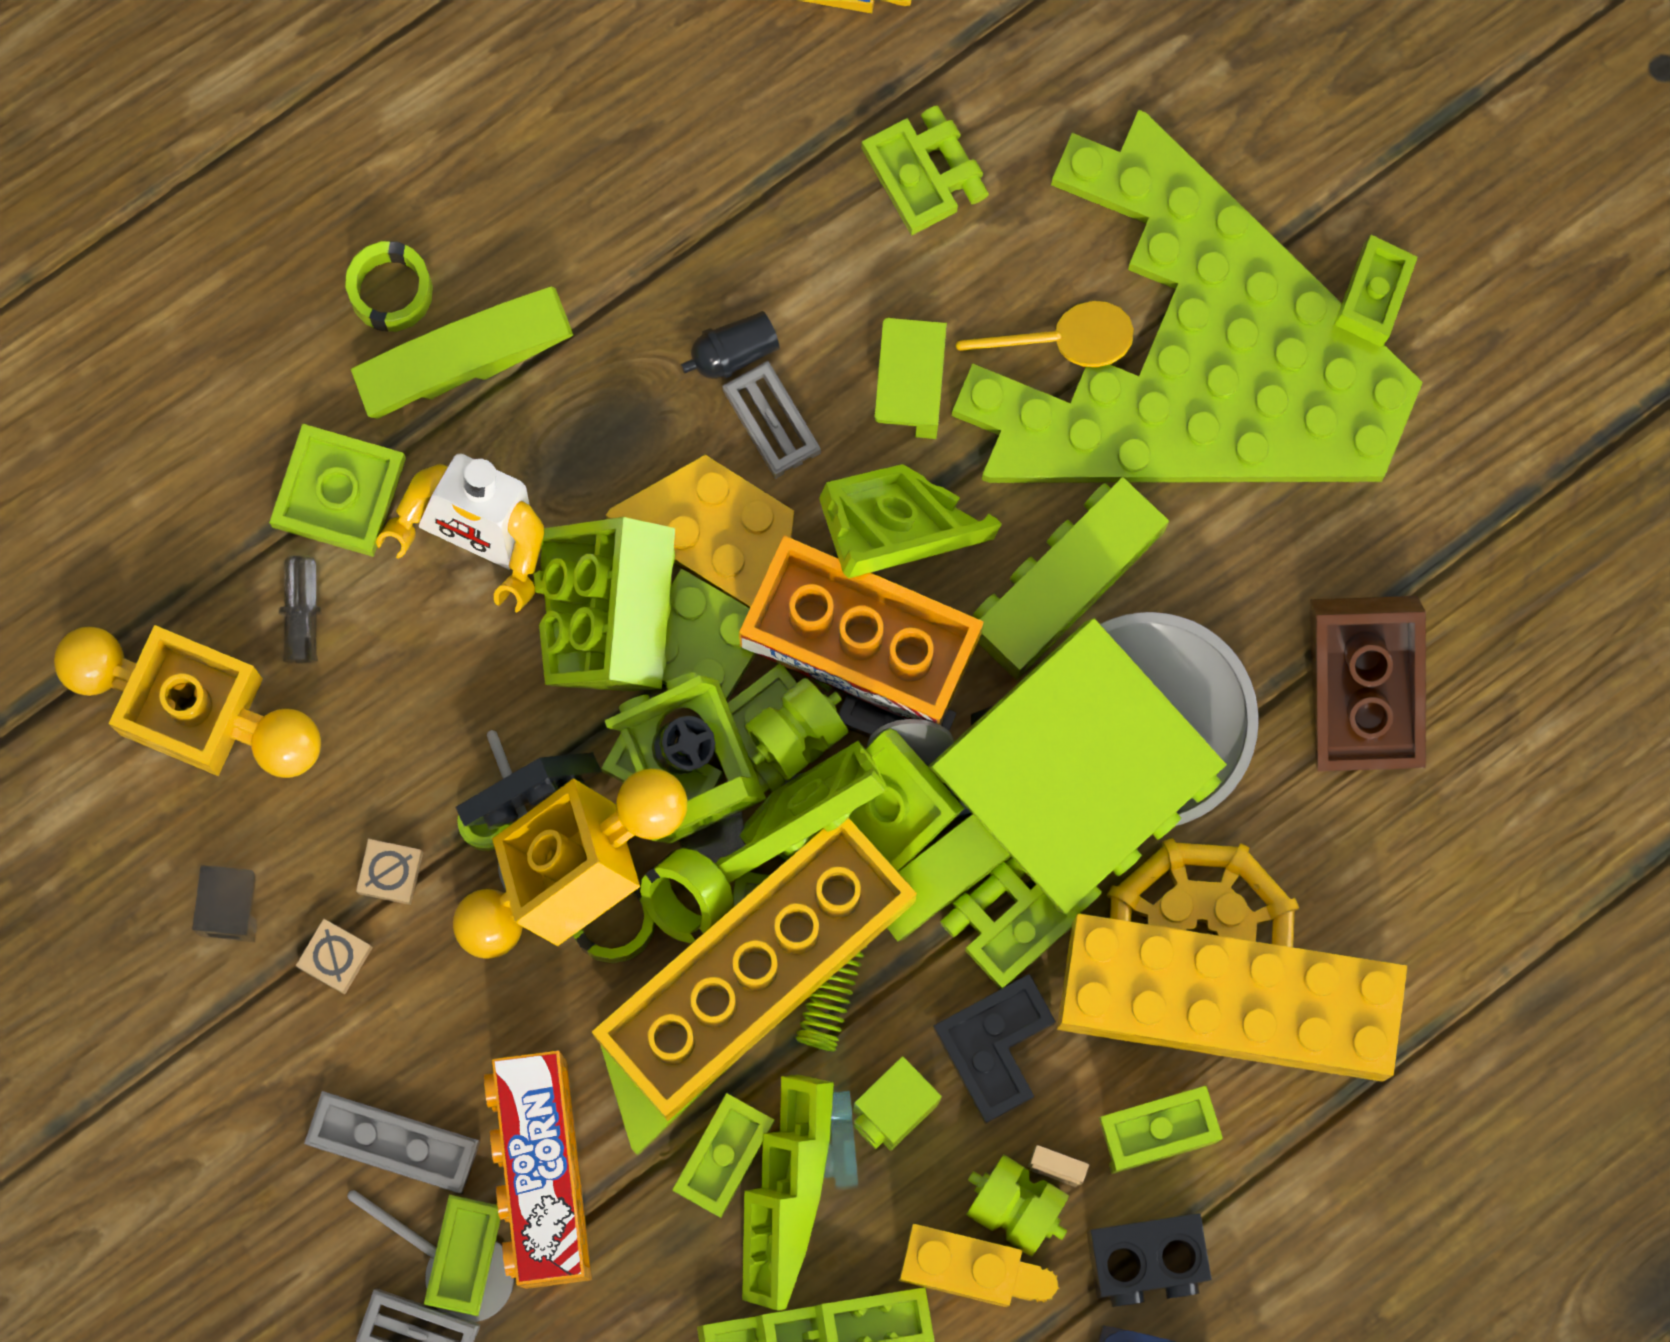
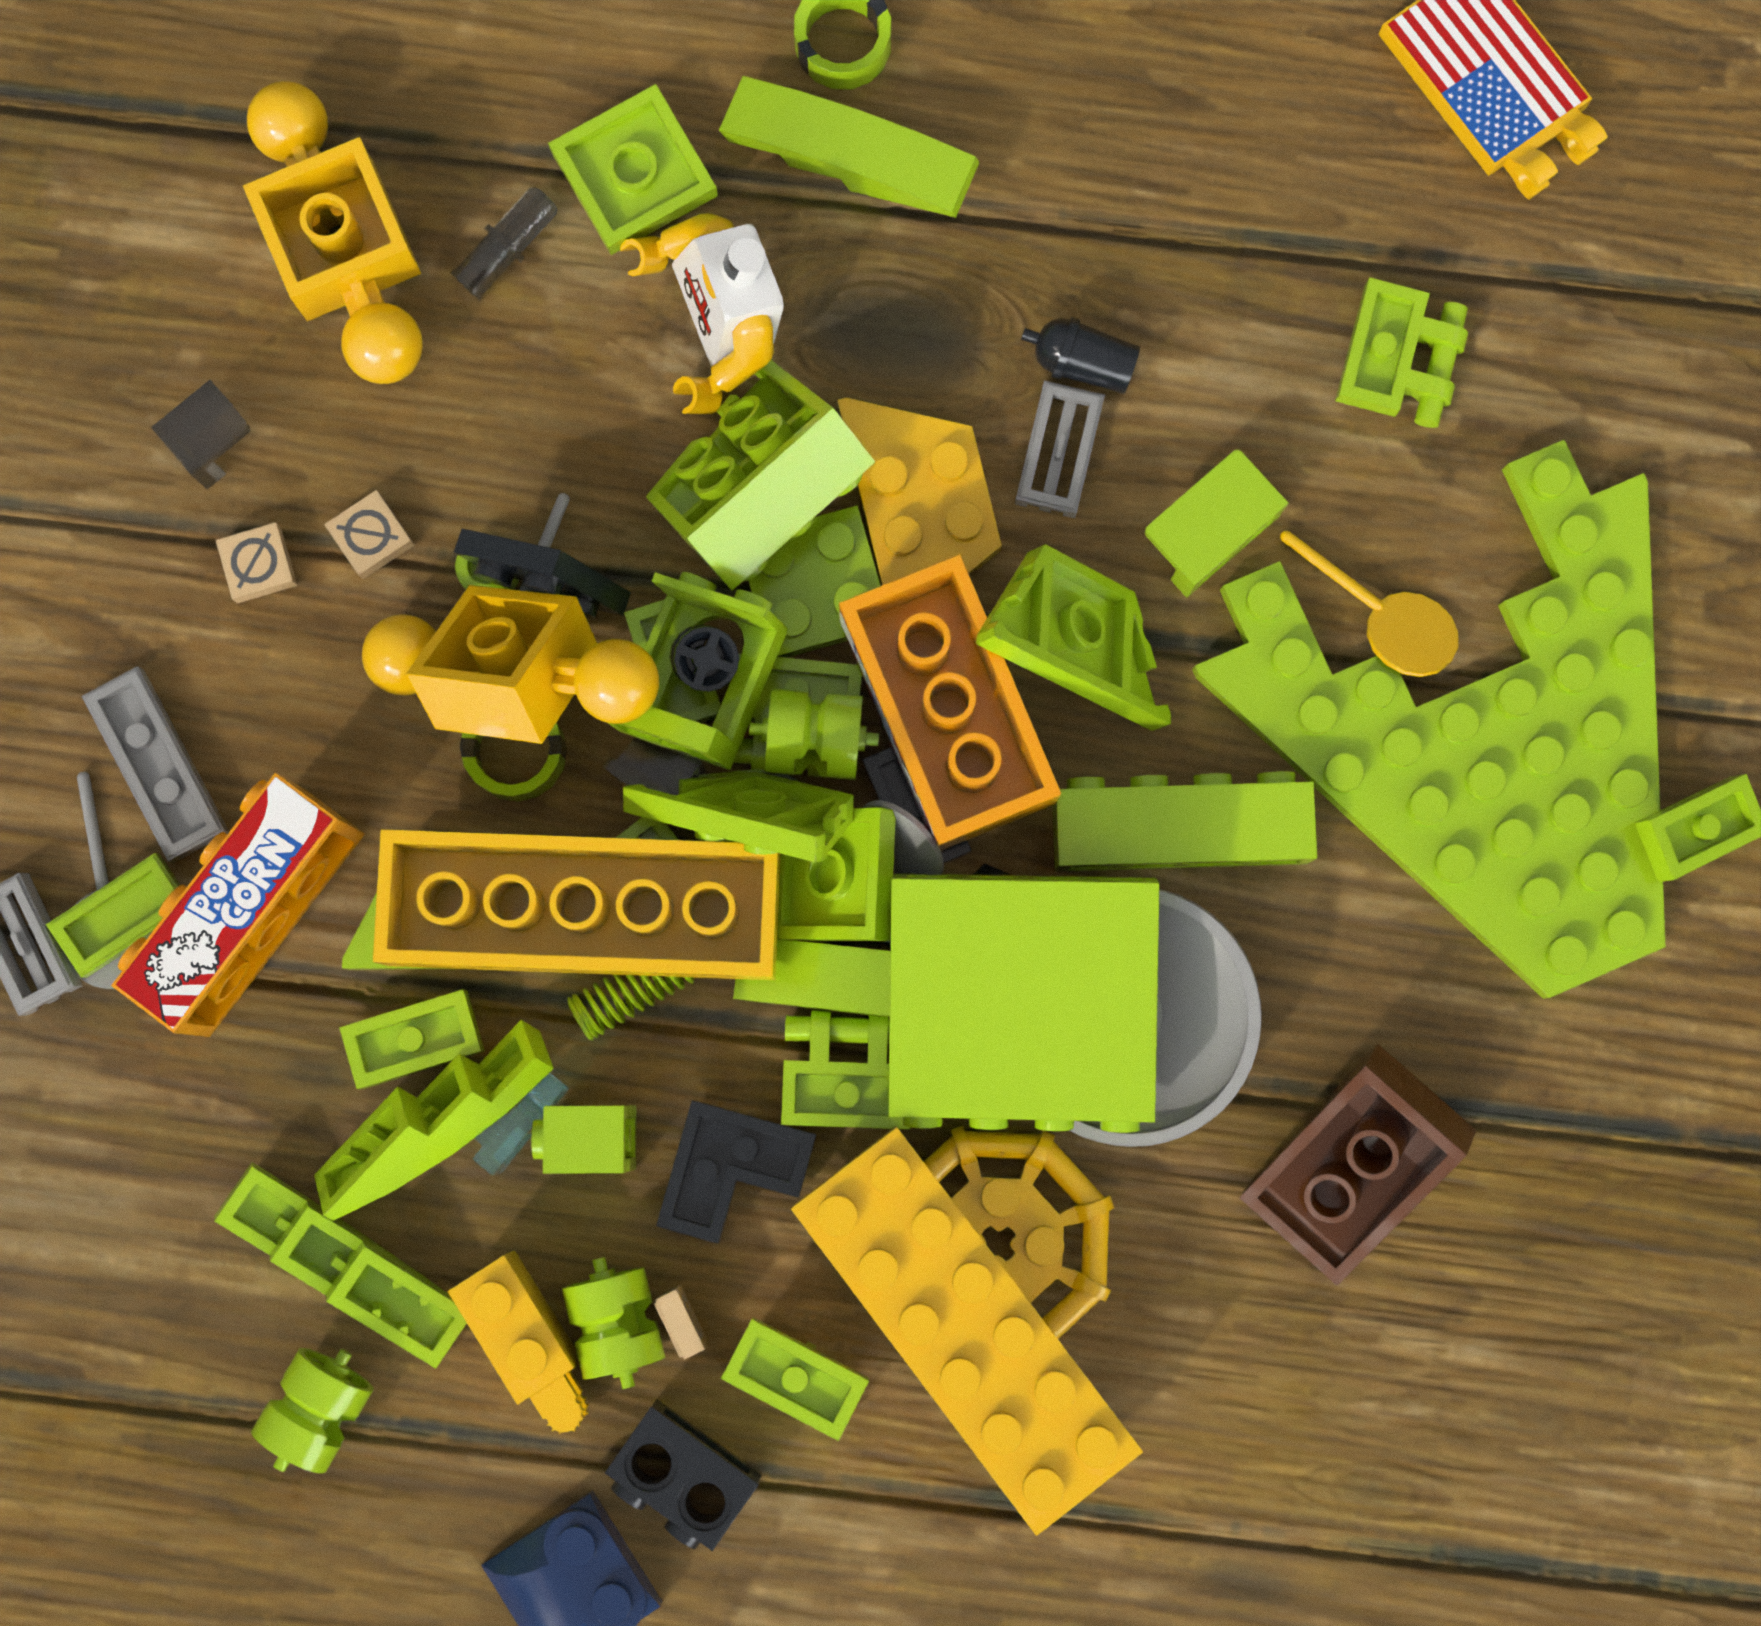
camera: 45 degrees right, 5 degrees up
lime piece [640,848,734,943] -> none

